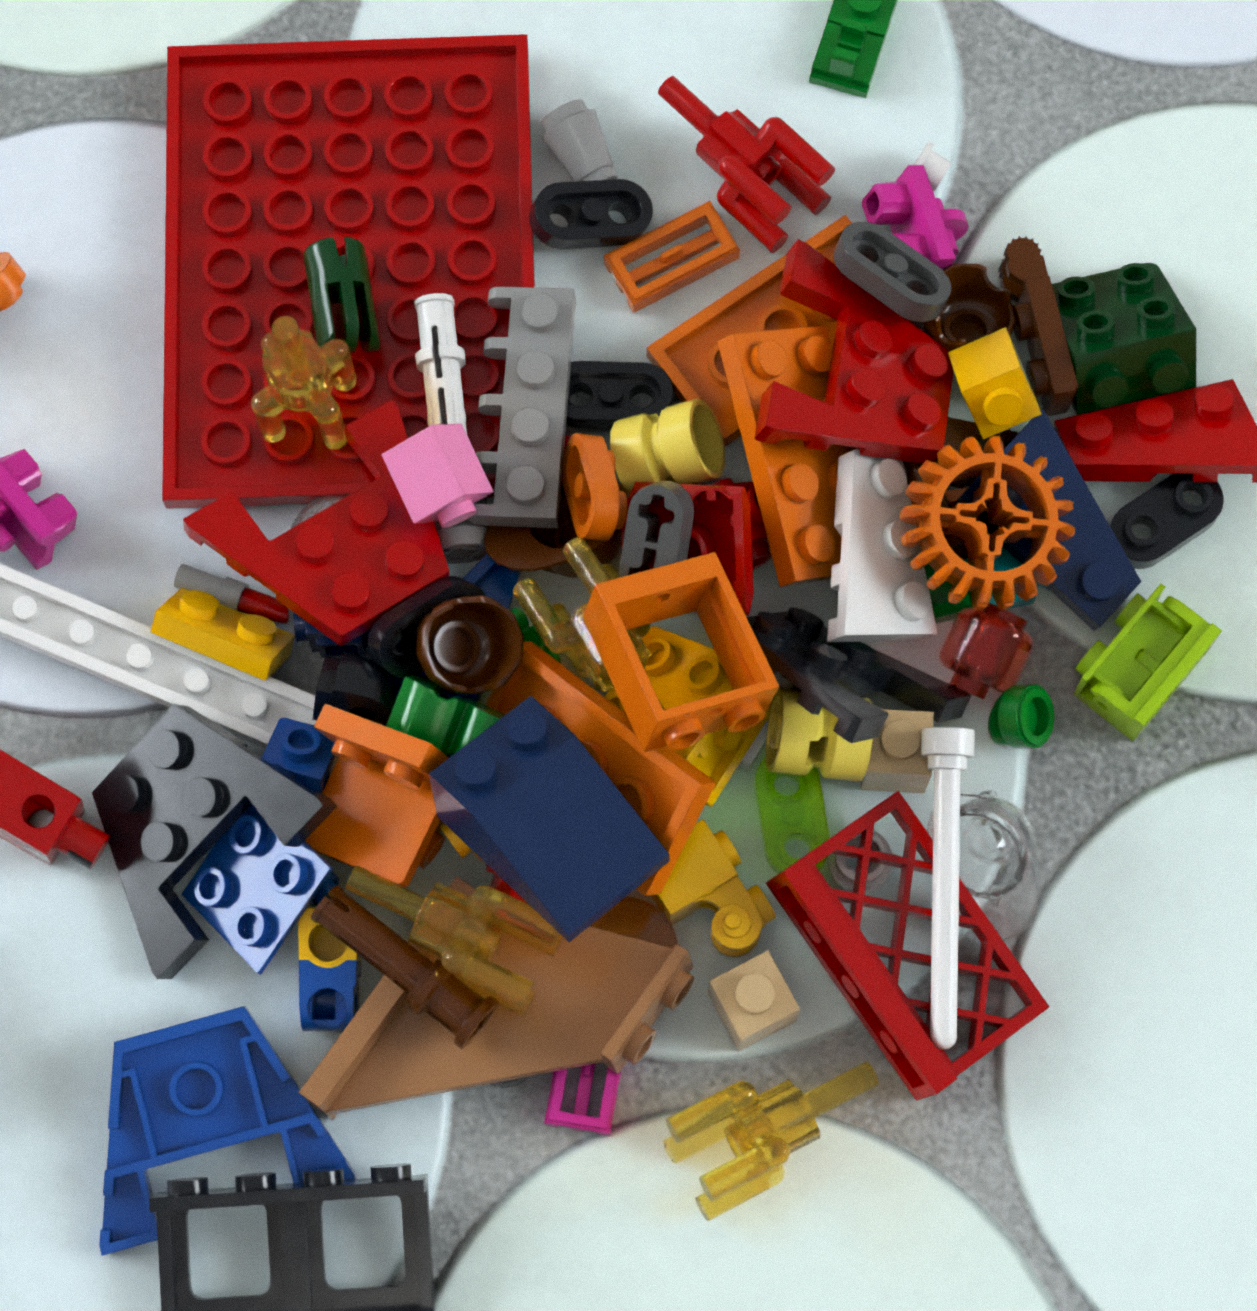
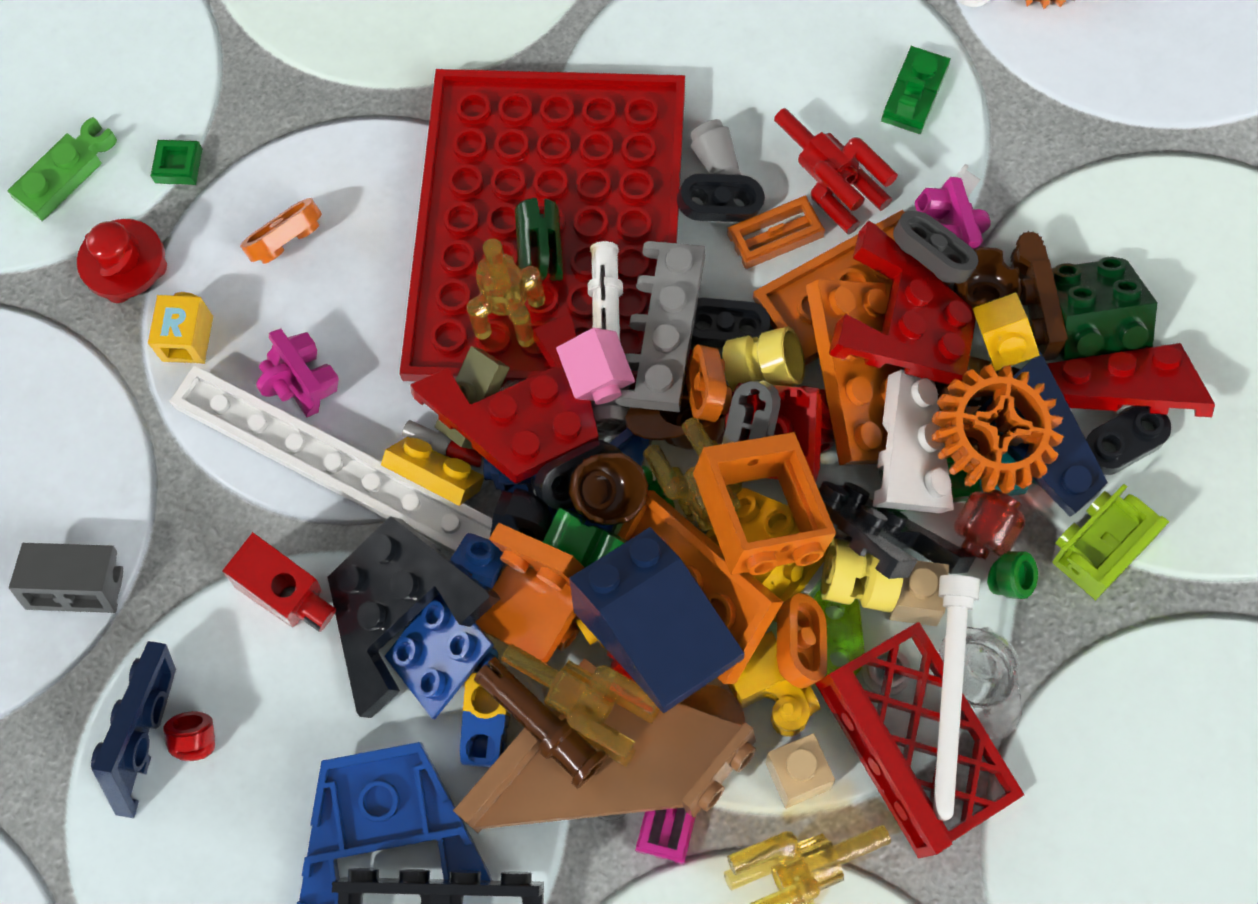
camera: 10 degrees right, 5 degrees down
none -> olive plate [434,346,510,449]
none -> orange plate [777,593,827,688]

